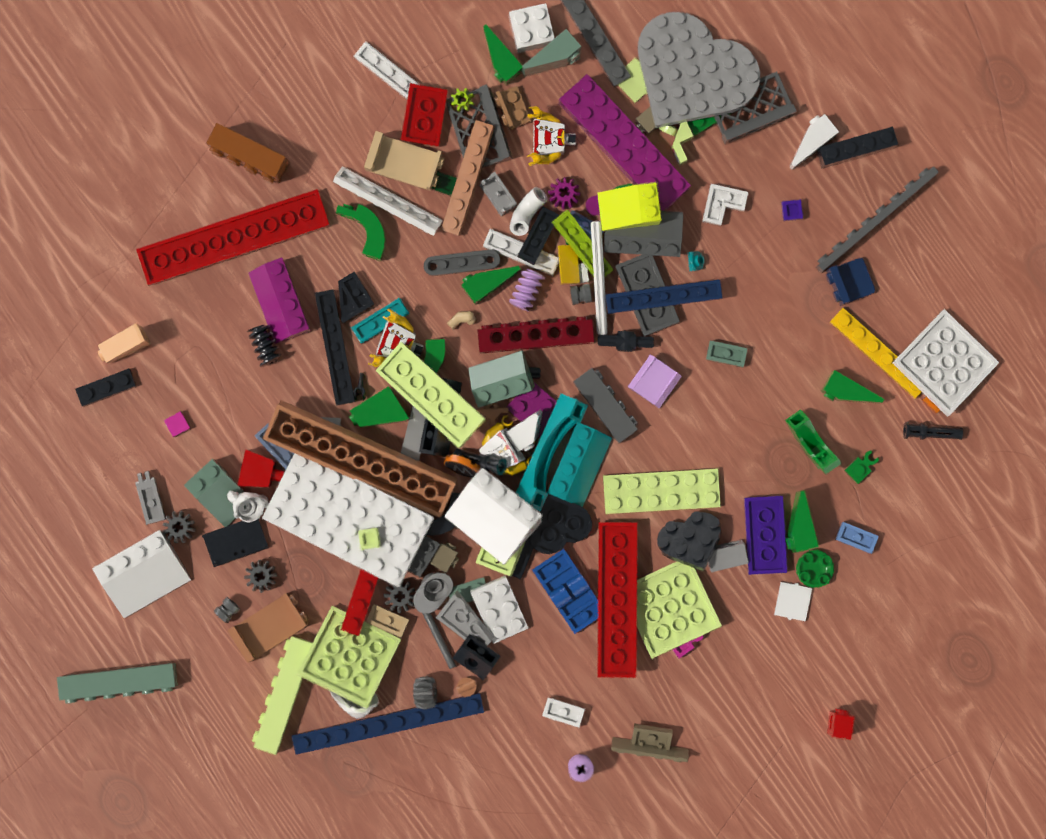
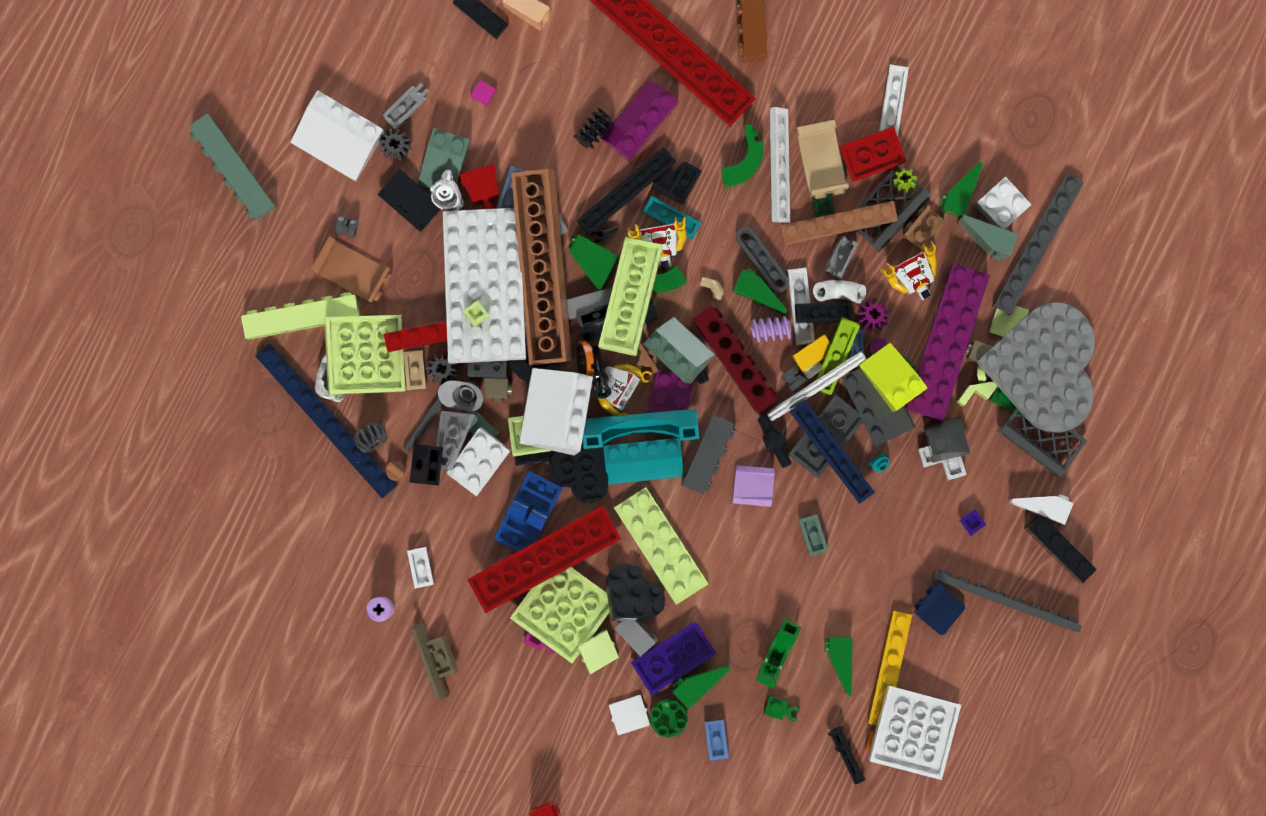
camera: 60 degrees right, 0 degrees up
dark grey gear [244,560,277,593] -> none
white slope [505,409,543,452] -> none
none -> yellowish green piece [577,630,619,674]
none -> dark grey slope [923,418,970,463]

